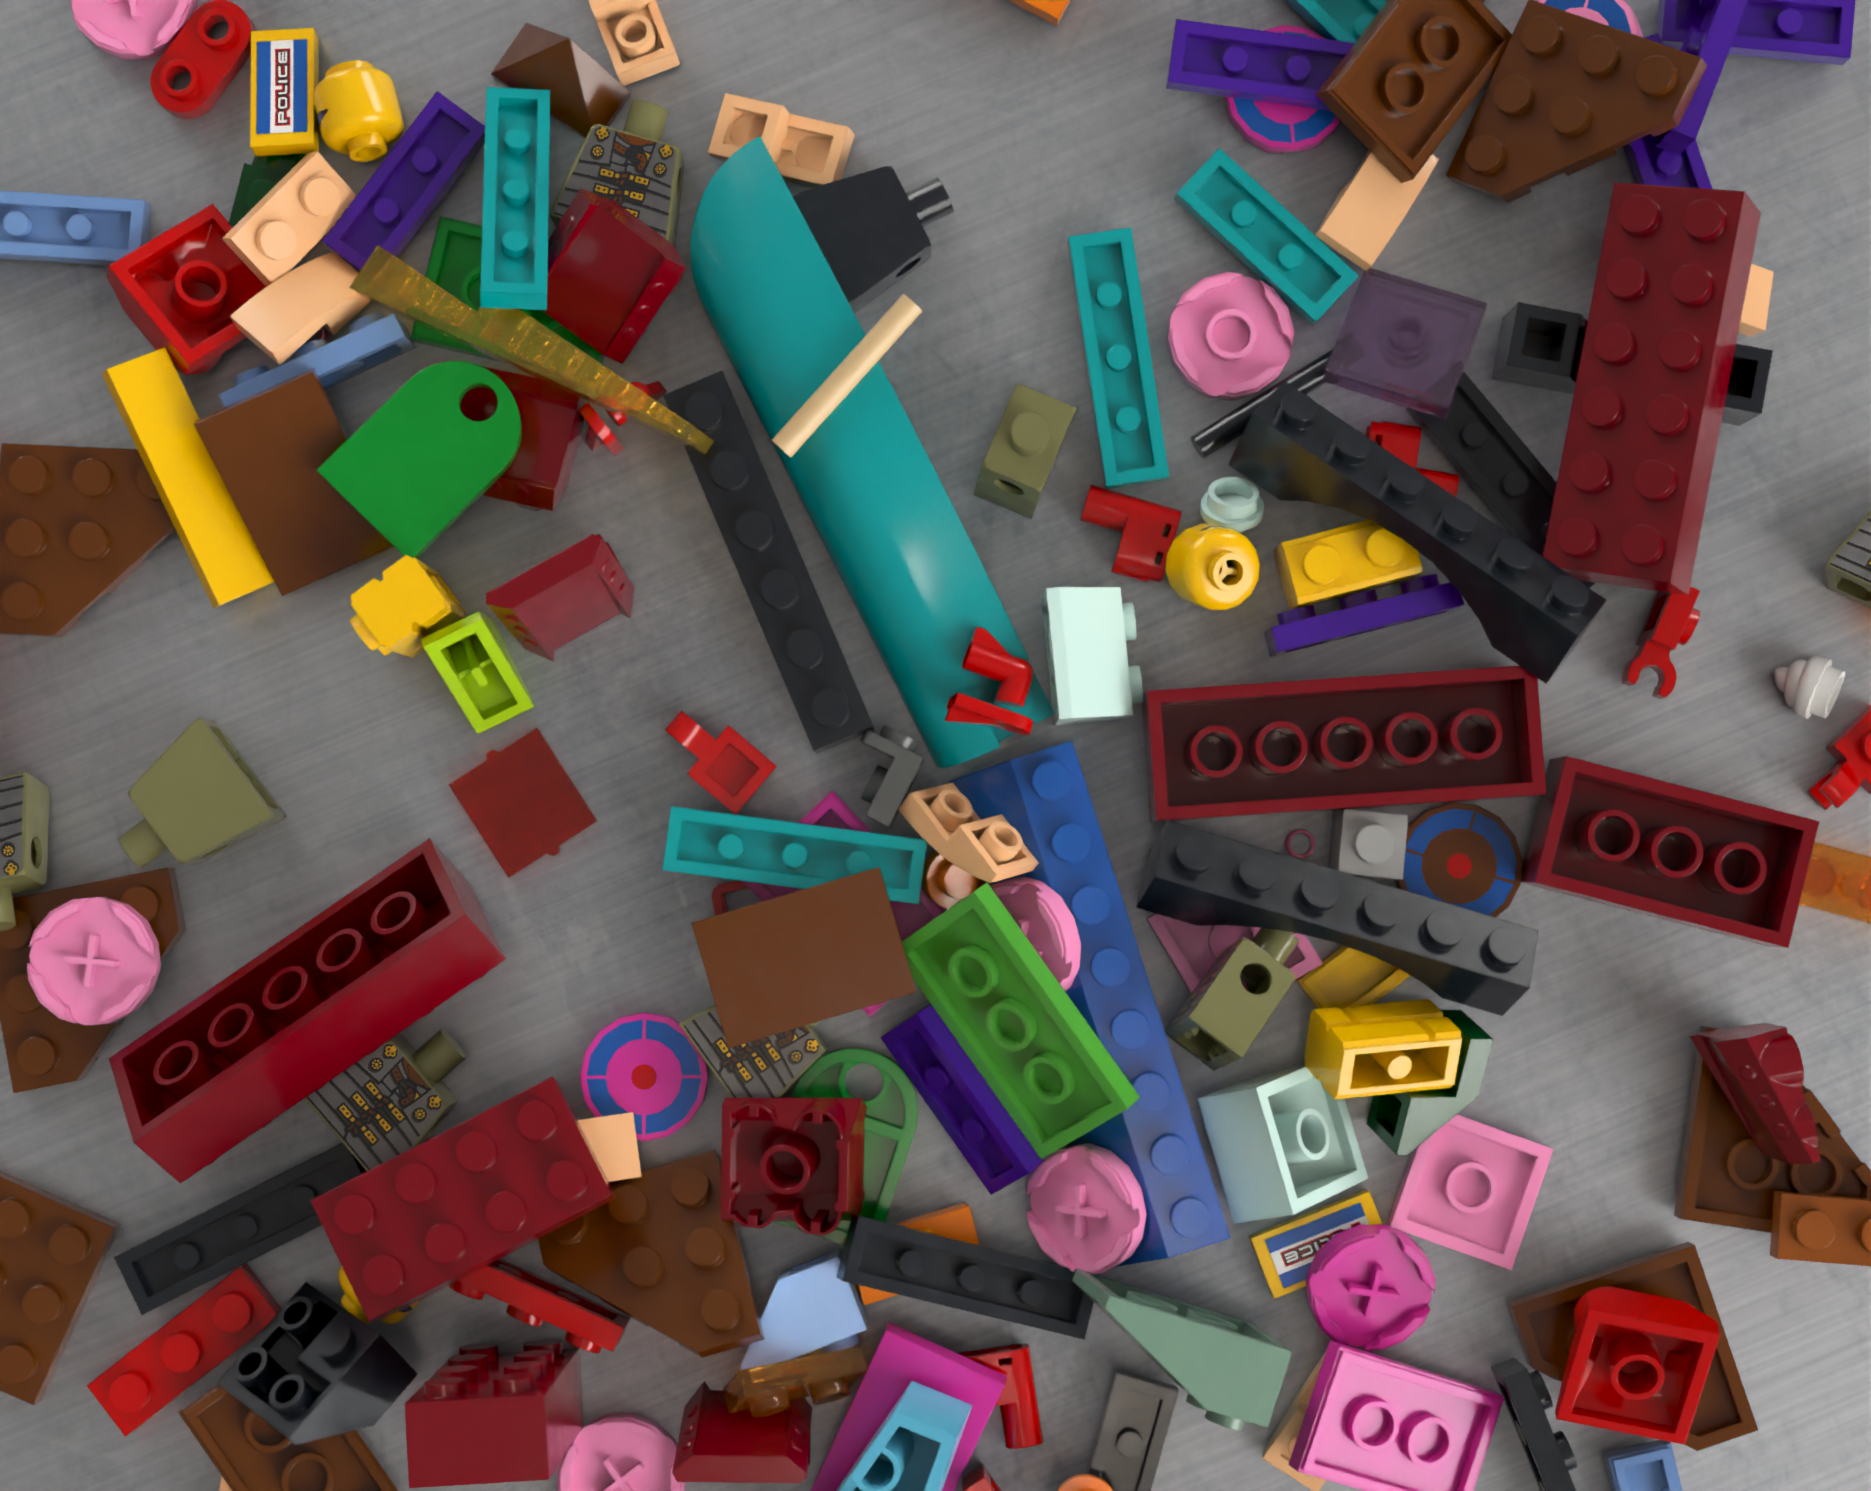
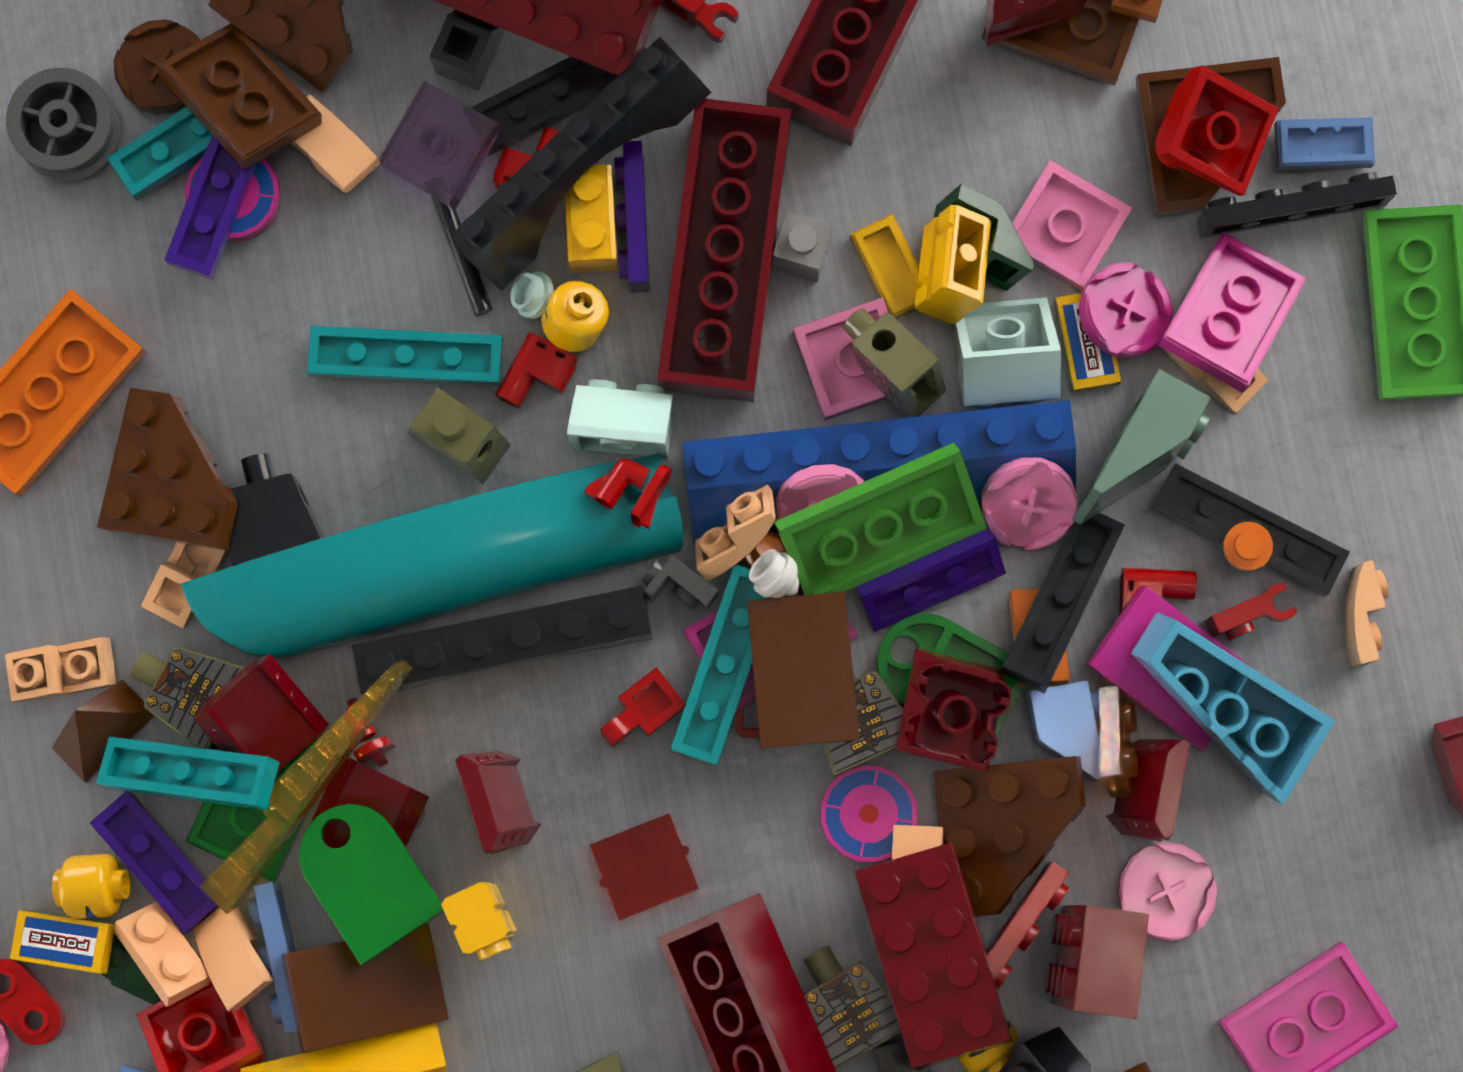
camera: 75 degrees left, 5 degrees down
lime slope [421,611,534,734] -> none
tan bar [771,294,923,458] -> none
black arch [1136,820,1538,1016] -> none
bright pink tile [1166,272,1294,401] -> none
teal plate [1174,148,1359,326] -> none
bright pink piece [1284,830,1316,859] -> none
tile [1395,803,1523,918] -> none
none -> reddish brown plate [97,388,238,551]
none -> white plate [749,549,799,598]

